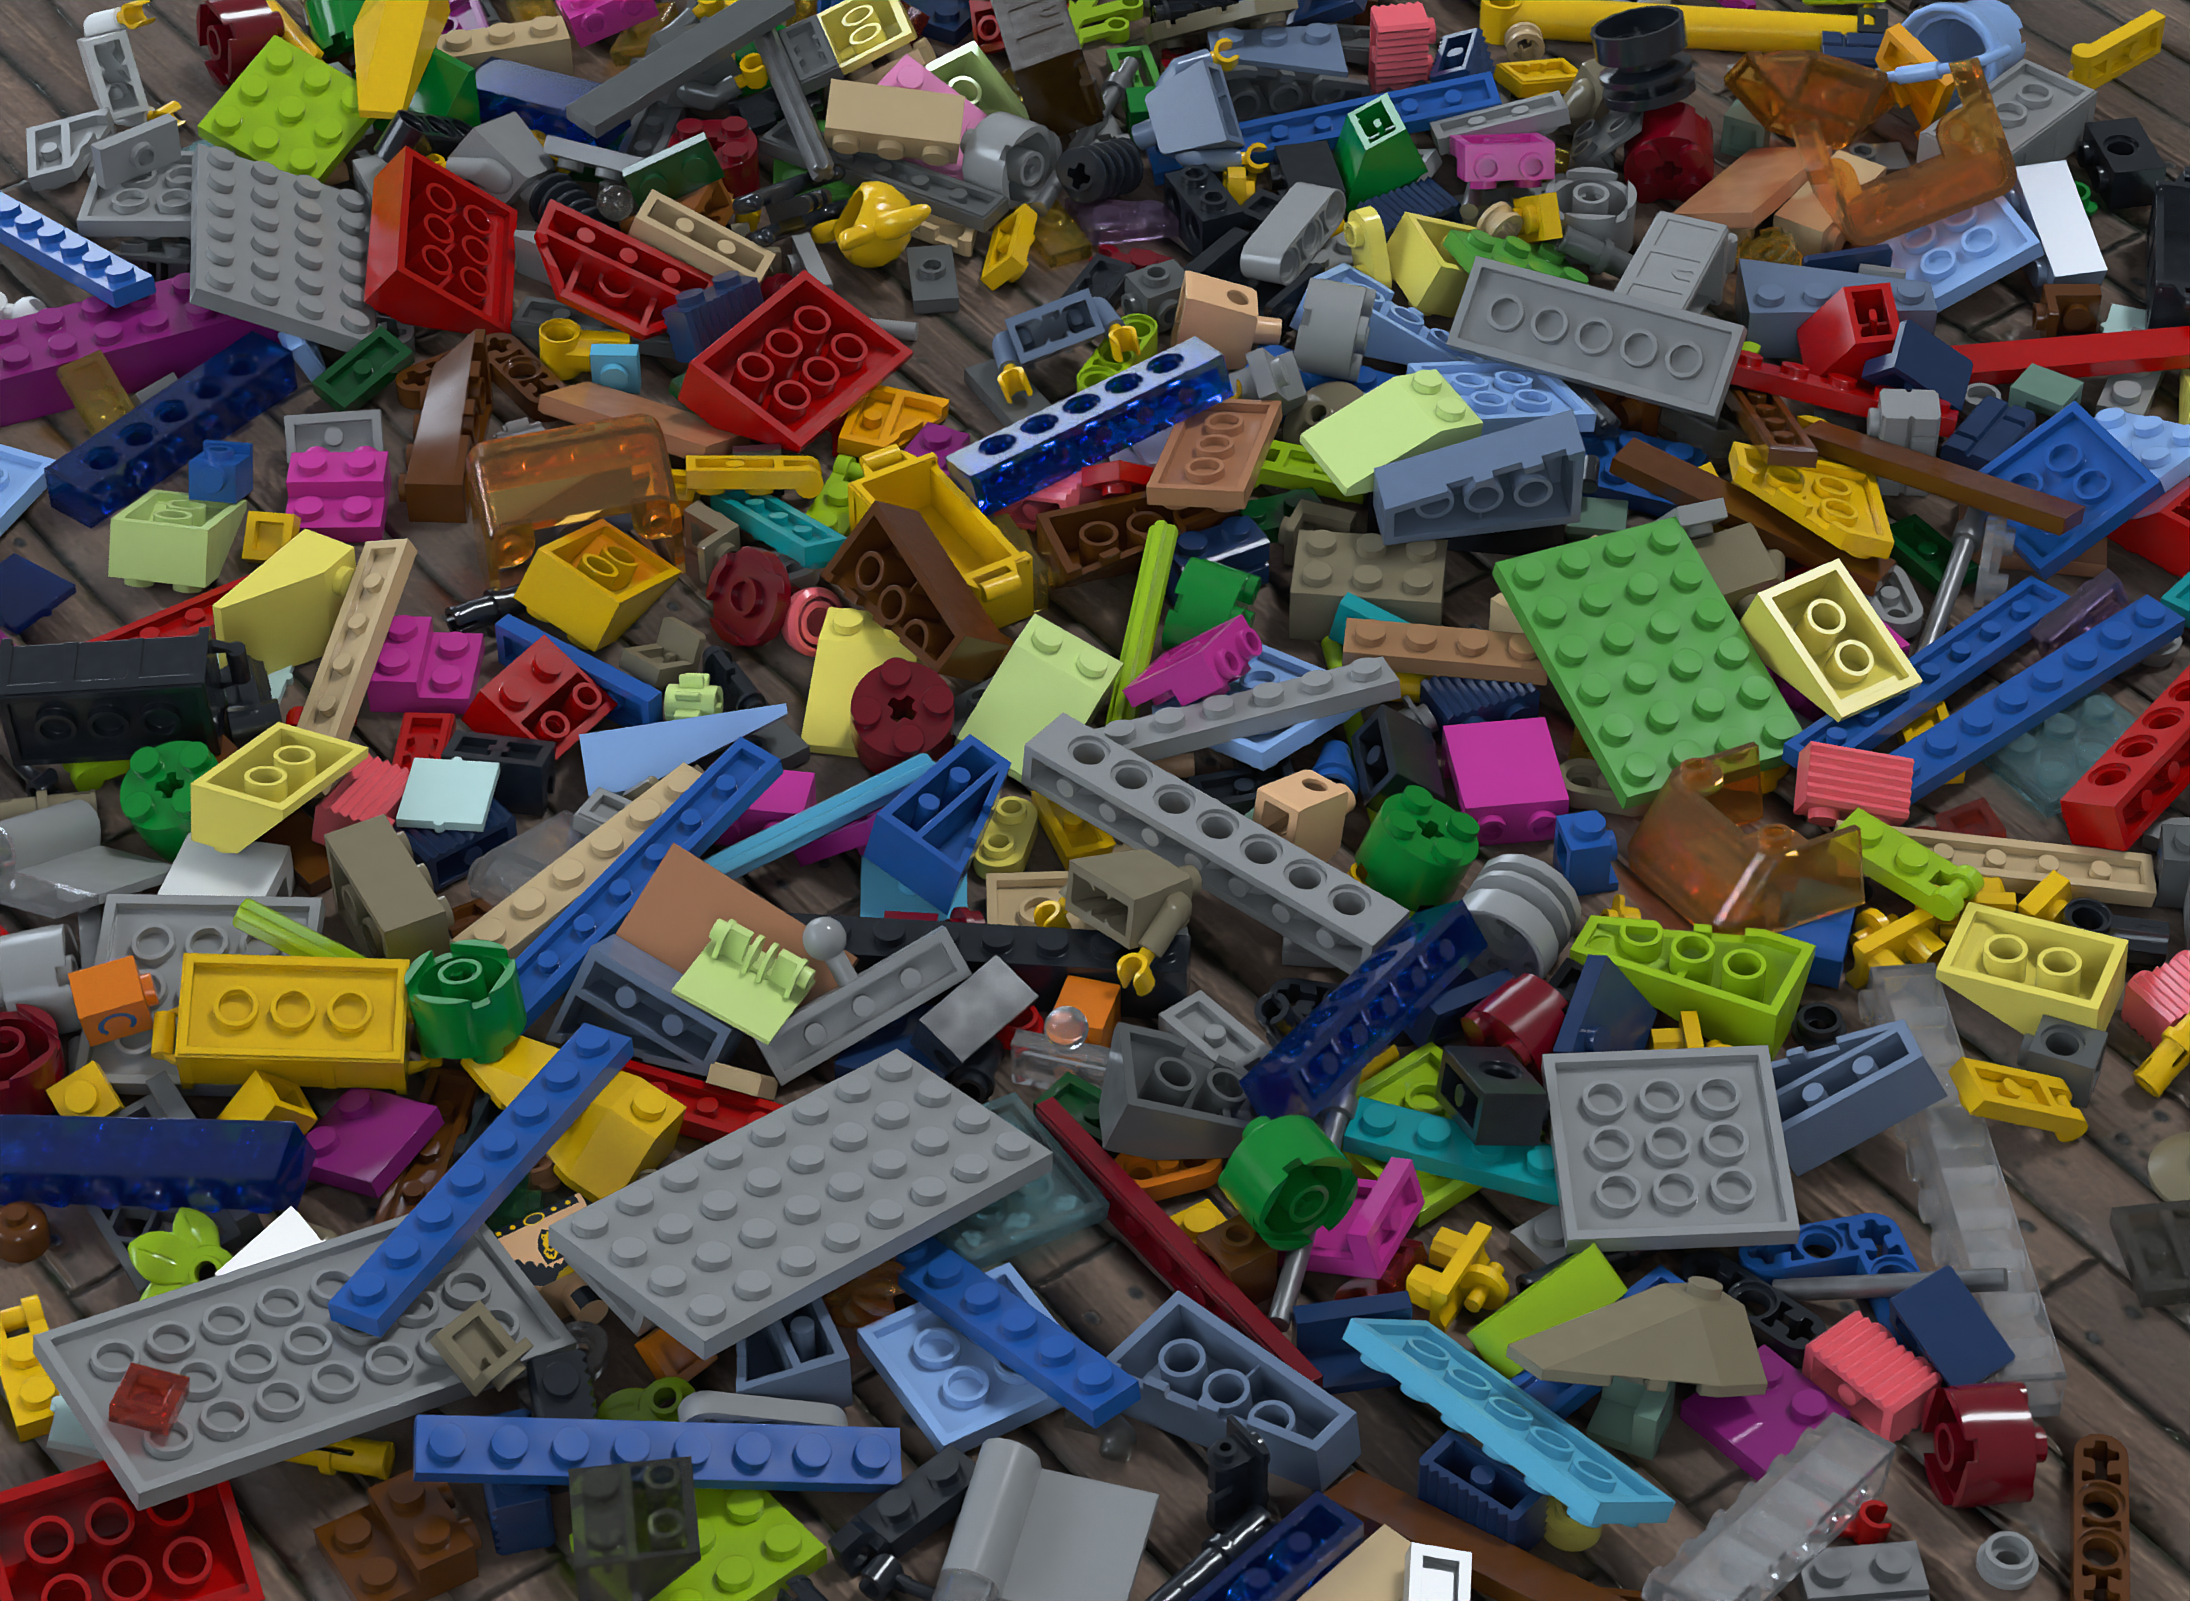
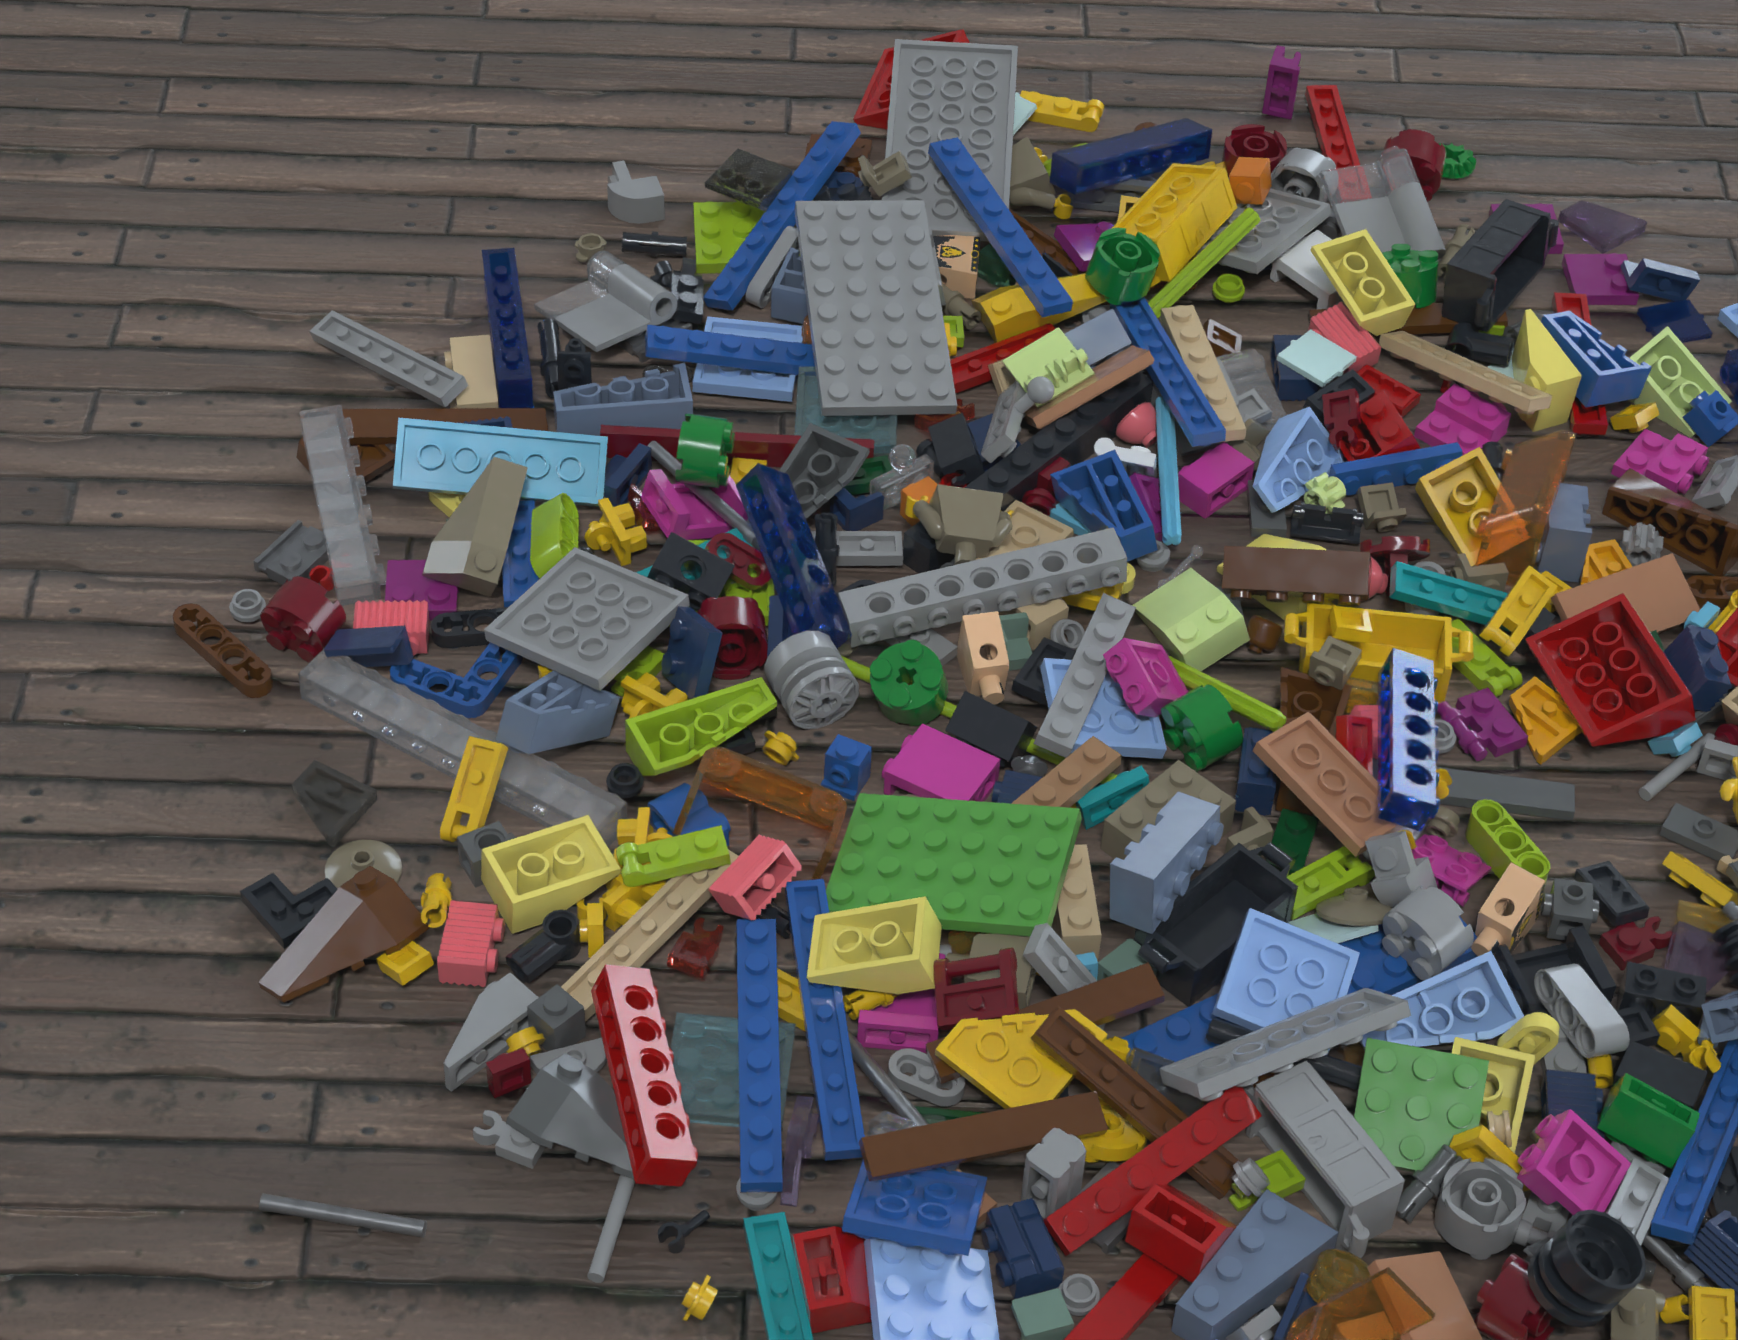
camera: 125 degrees right, 5 degrees up
clear red plate [109,1362,190,1436] -> none
dark tan brick [324,814,455,965] -> none
dark red brick [850,657,954,774] -> none
sand blue torso [992,288,1141,404] -> none
yellowish green slope [1300,369,1483,497] -> none
blue cone [1312,740,1359,796] -> none
flat silver bar [1772,1268,2009,1302] -> none
dark blue panel [1861,319,1973,412] -> none
none -> dark red plate [705,533,773,590]
none -> dark red plate [934,947,1019,1030]
none -> white plate [1094,438,1157,478]
none -> light grey plate [1232,1158,1270,1198]
none -> dark tan bracket [1308,636,1362,690]
none -> dark red plate [1322,388,1361,450]
none -> yellow plate [1329,605,1372,643]
none -> blue wedge [1541,311,1652,407]

